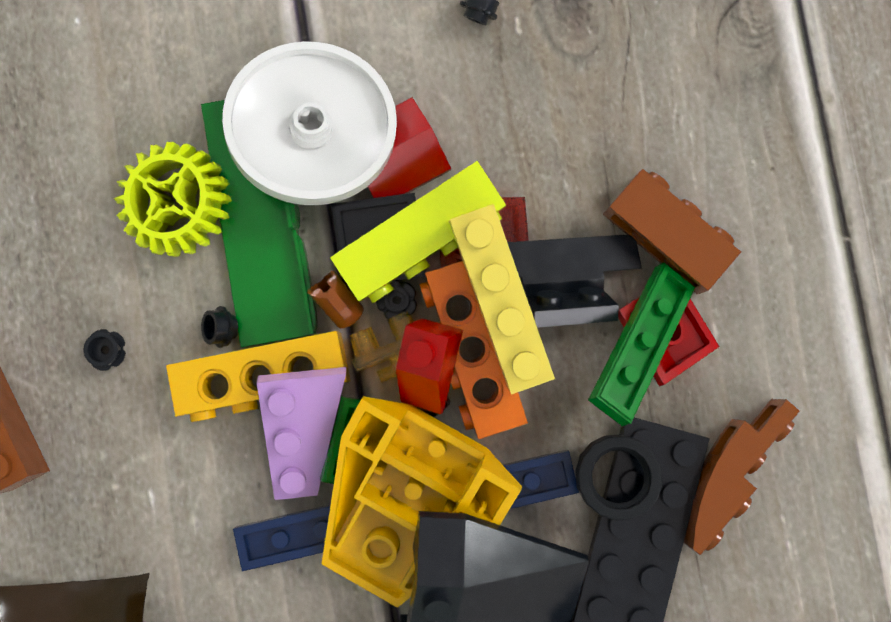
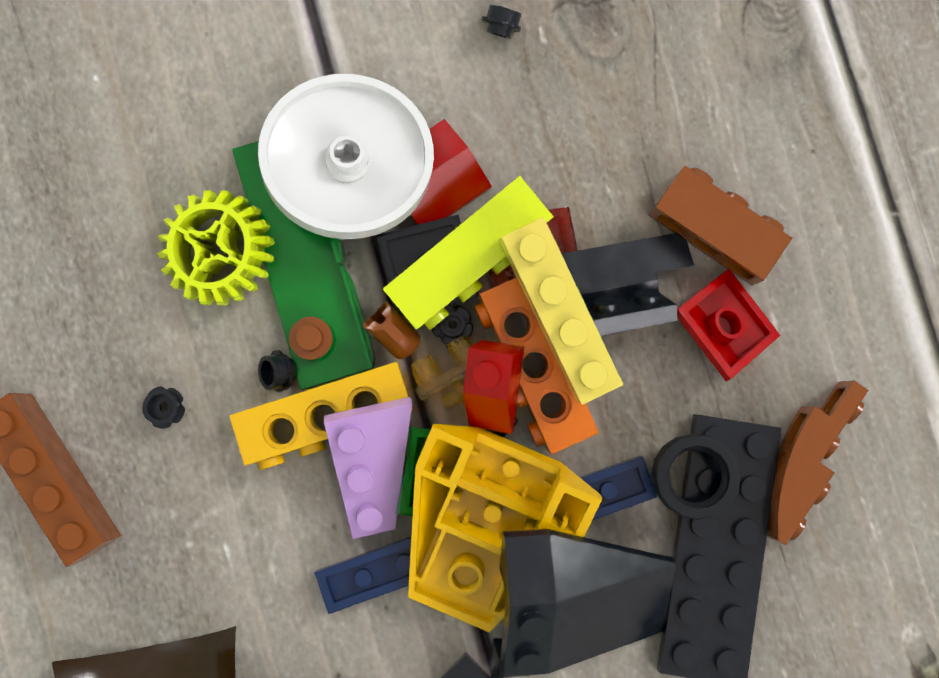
camera: 10 degrees left, 0 degrees up
green tile [588,262,695,426] -> none
none -> dark orange plate [289,317,333,360]

